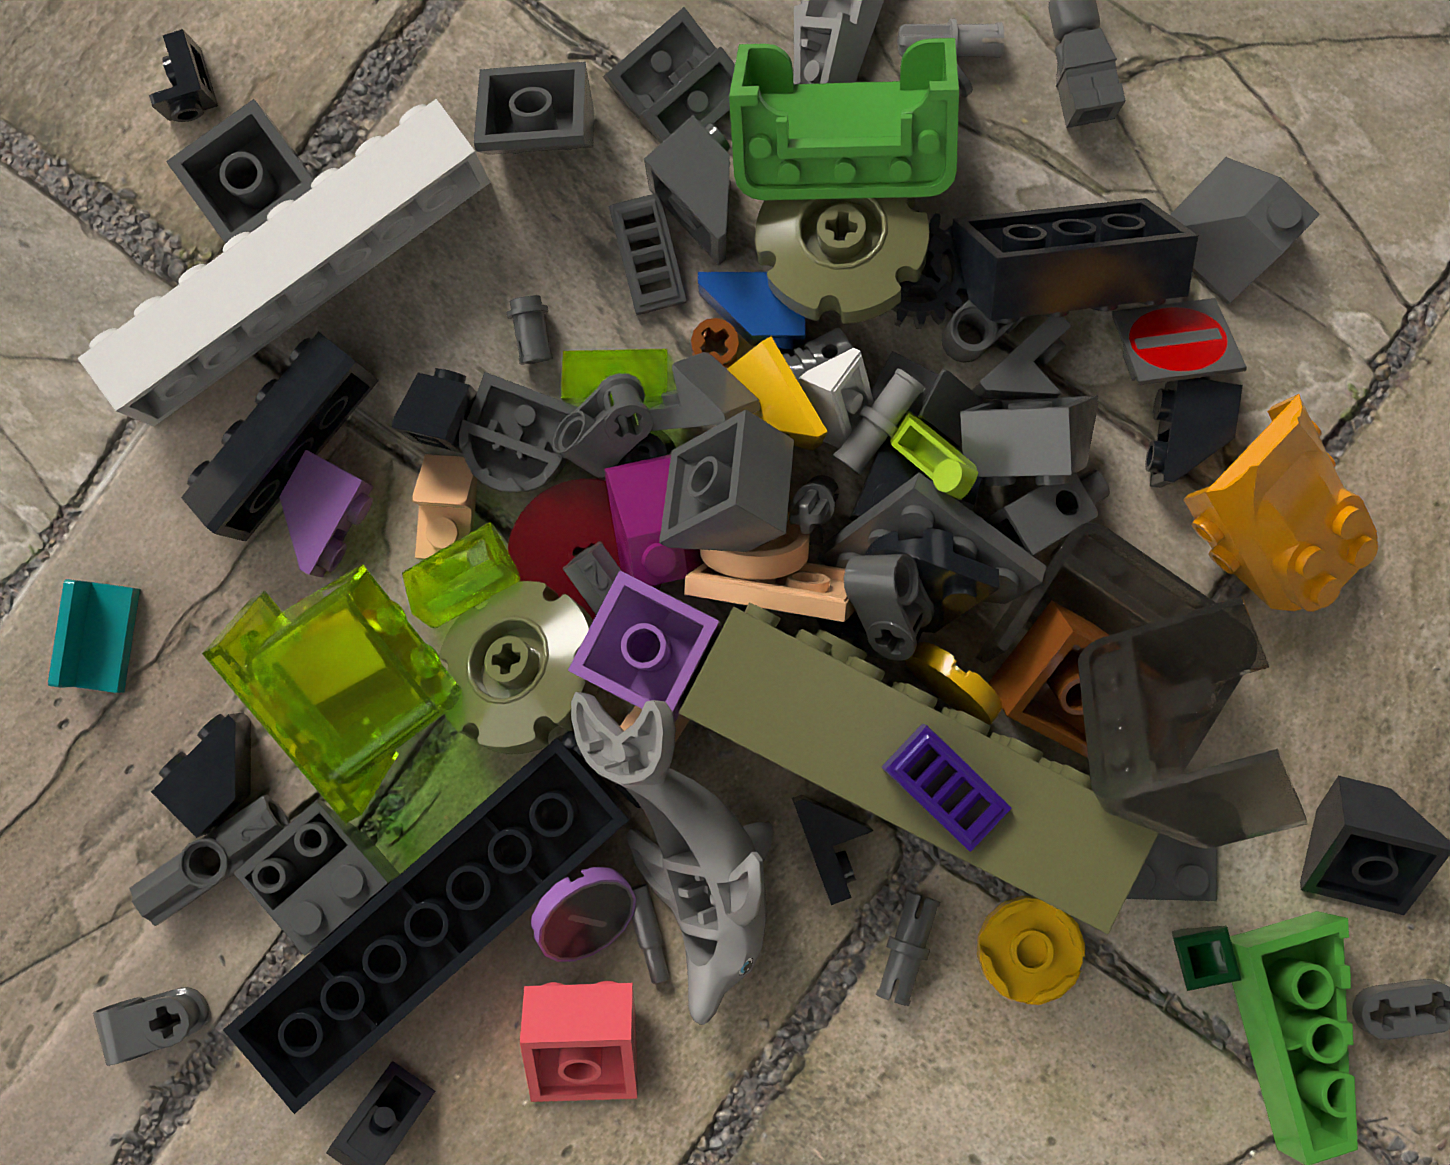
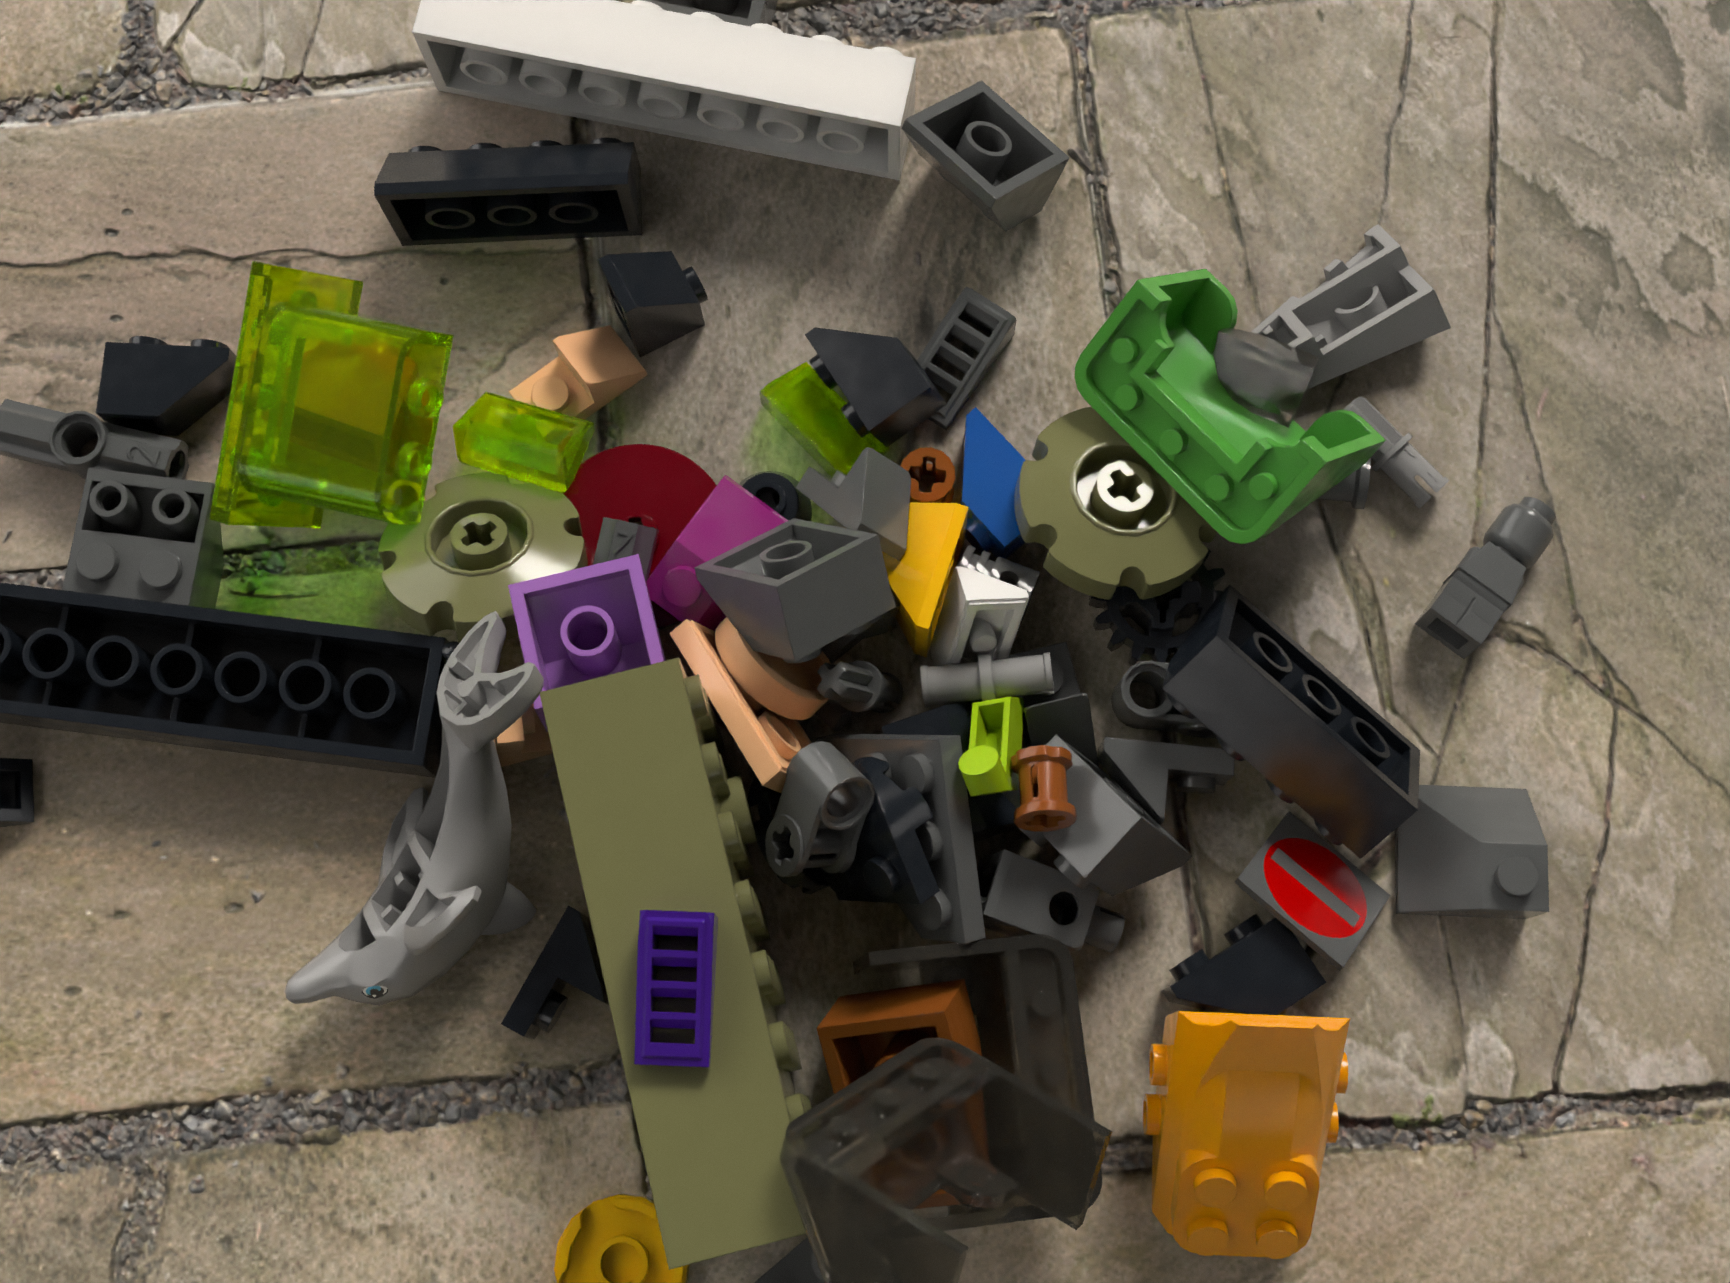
camera: 50 degrees right, 10 degrees down
teal panel [48,579,140,693] -> none
medium lavender slope [280,450,373,577] -> none
dark grey slope [459,372,578,493] -> none
dark grey pin [506,295,553,365] -> none
coral slope [520,981,638,1102] -> none
black tile [531,867,636,962] -> none
dark grey piece [553,373,653,478] -> none
dark grey slope [603,7,735,144] -> none
flat silver pin [631,884,669,984] -> none
dark grey slope [644,115,731,266] -> none
dark grey pin [876,891,941,1006] -> none
yellow tile [905,642,1002,725] -> none
none -> black slope [805,327,947,448]
none -> dark orange bush [1011,745,1077,832]
none -> clear smoke brick [1214,328,1319,428]

